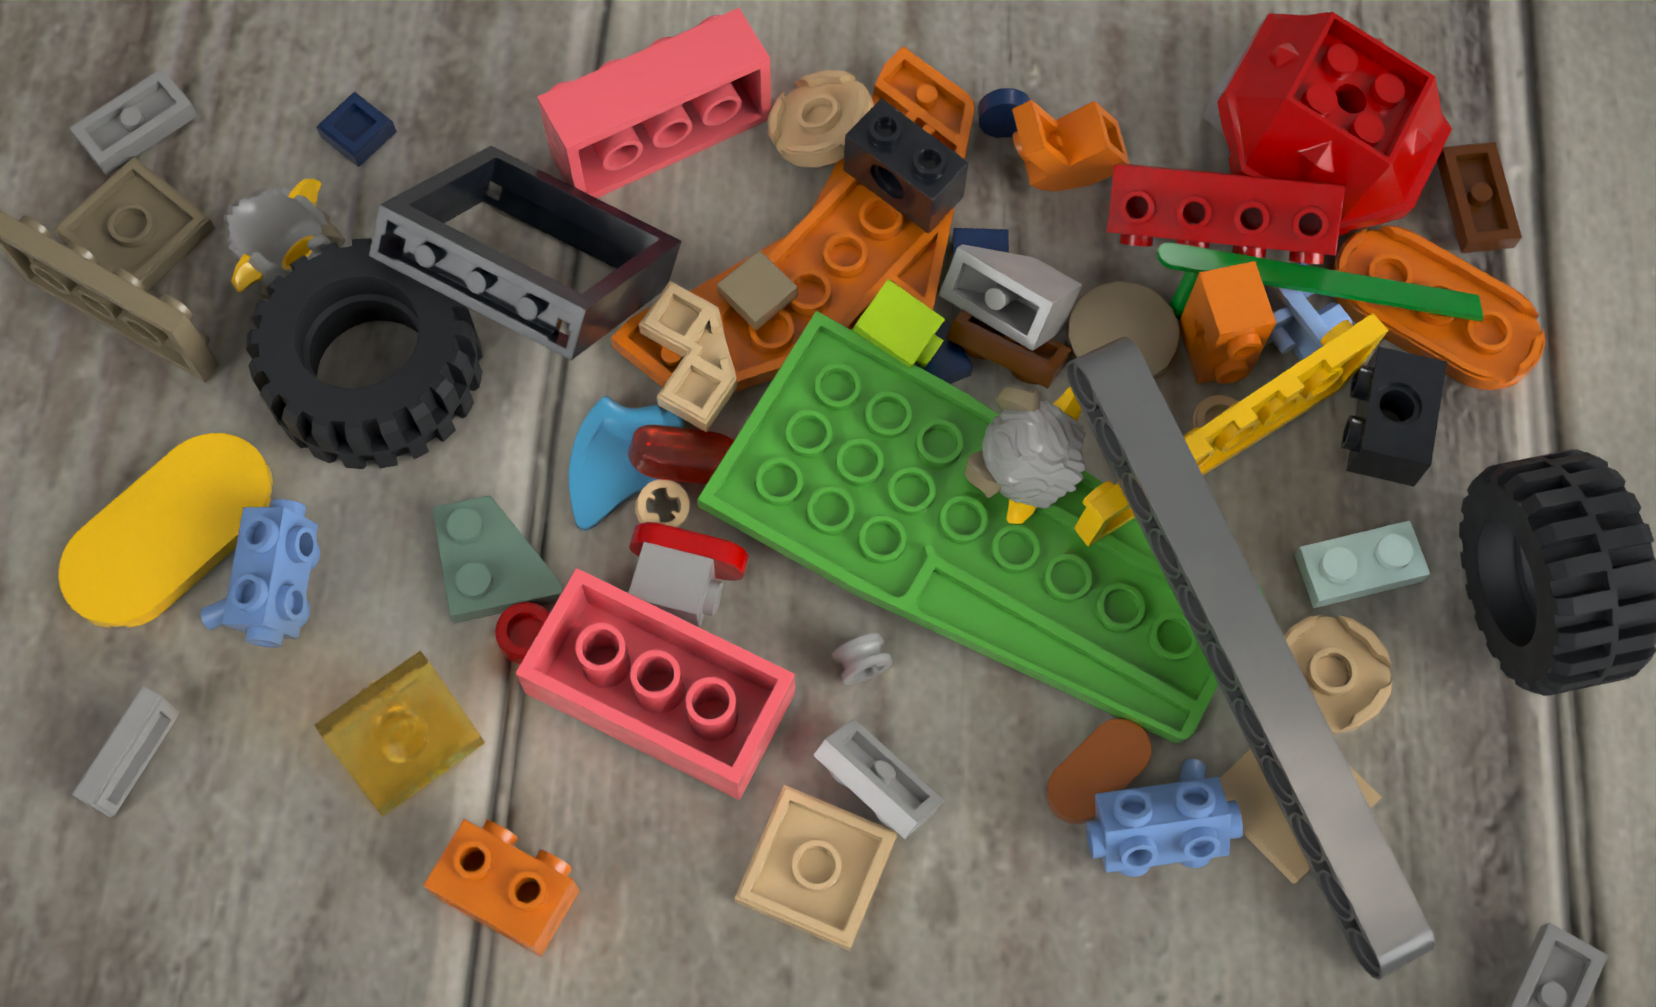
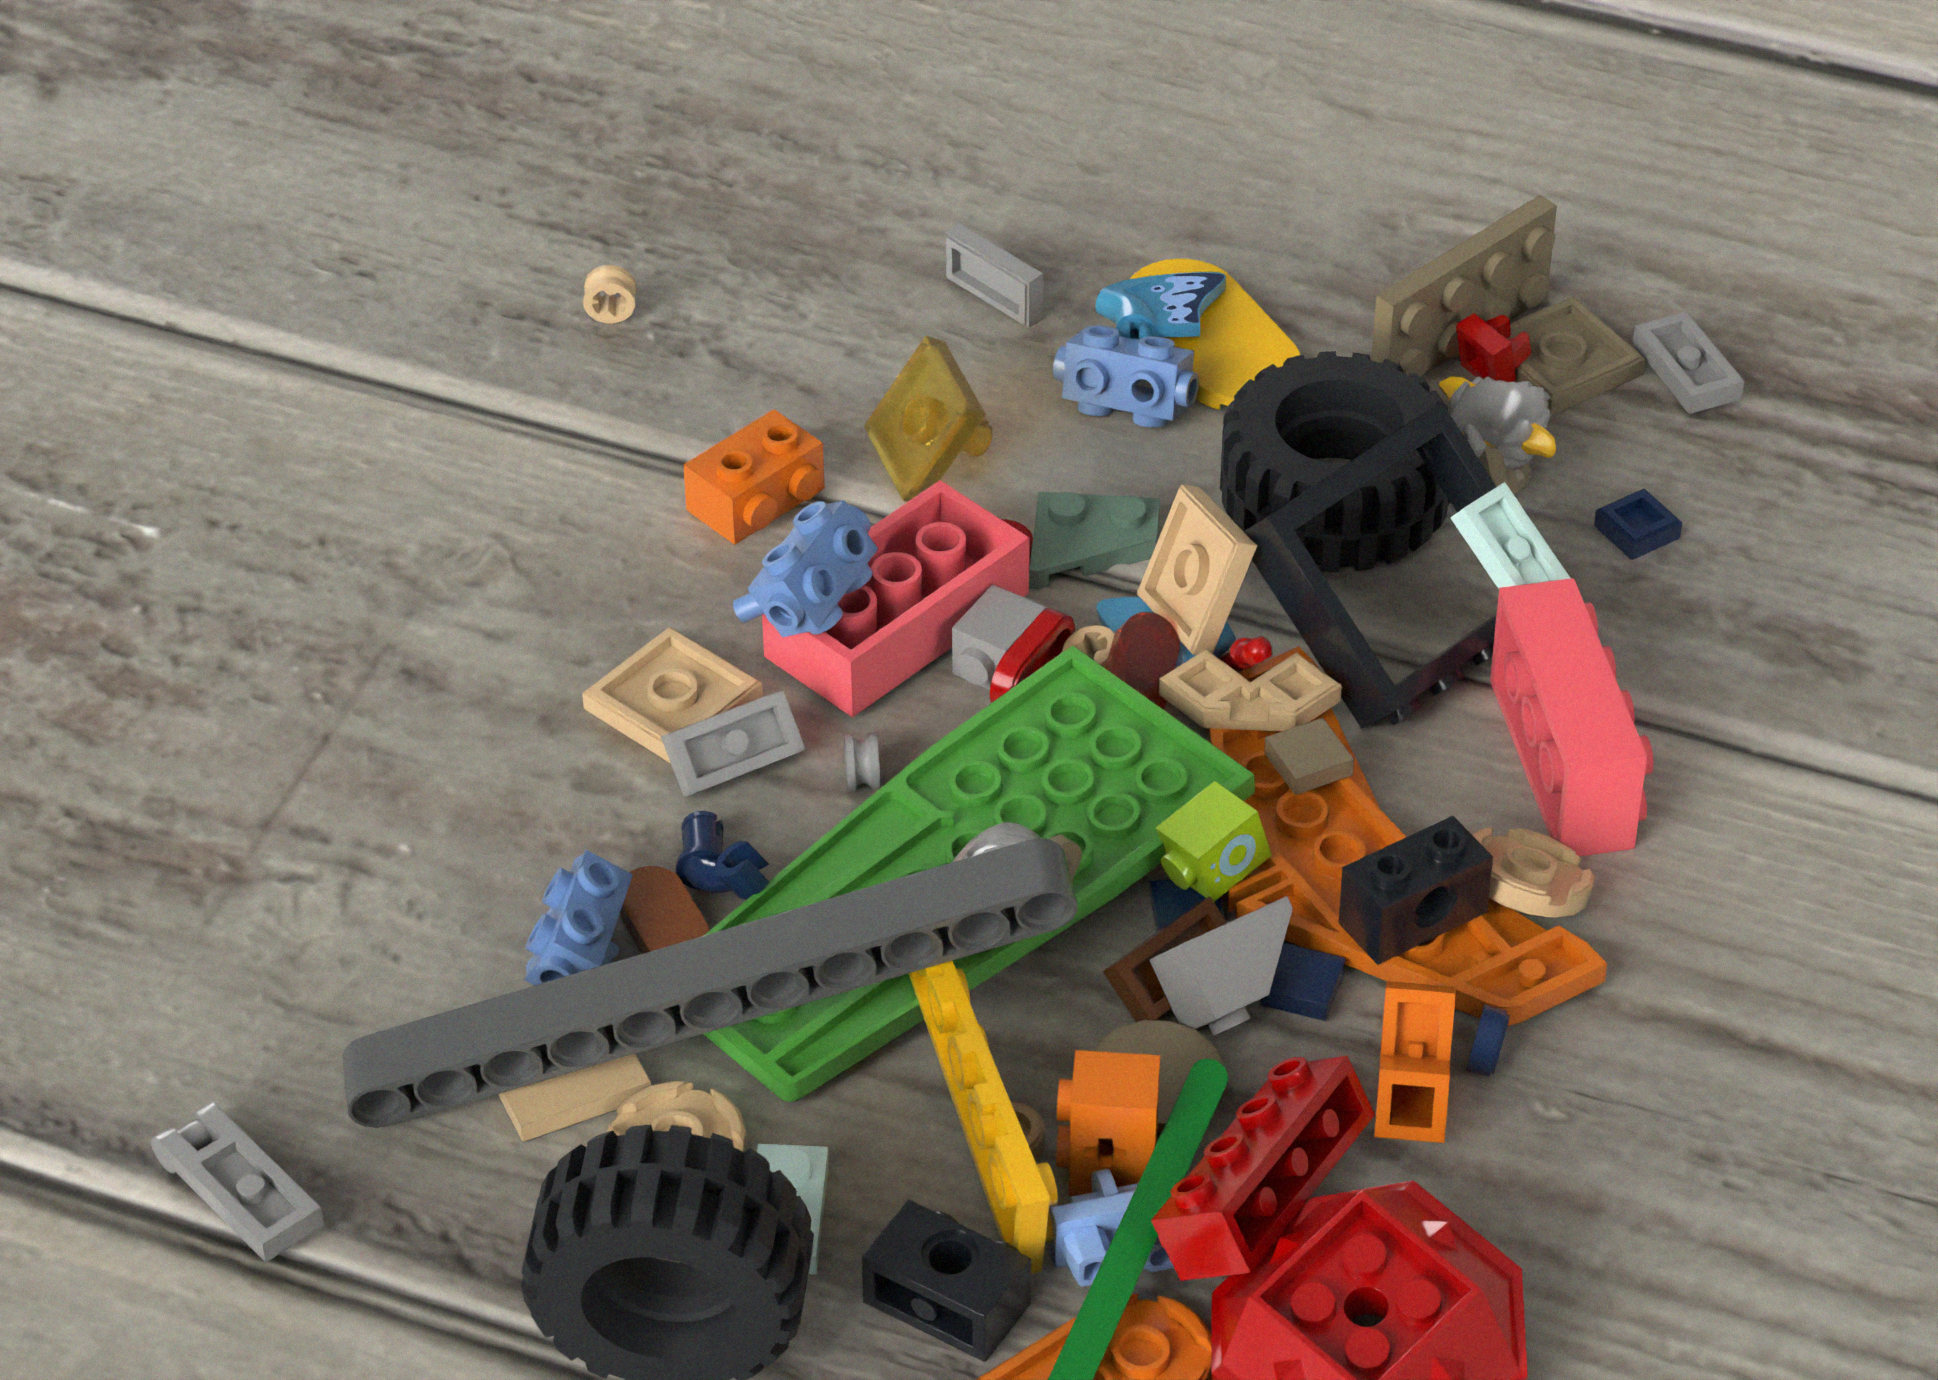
camera: 110 degrees right, 25 degrees down
none -> dark blue piece [676,811,769,899]
none -> medium blue brick [733,500,878,637]
none -> dark azure arm [1095,272,1226,340]
none -> tan tile [1137,484,1257,655]
none -> red piece [1219,635,1272,673]
none -> light aqua plate [1451,482,1570,589]
none -> red tile [1456,313,1531,383]

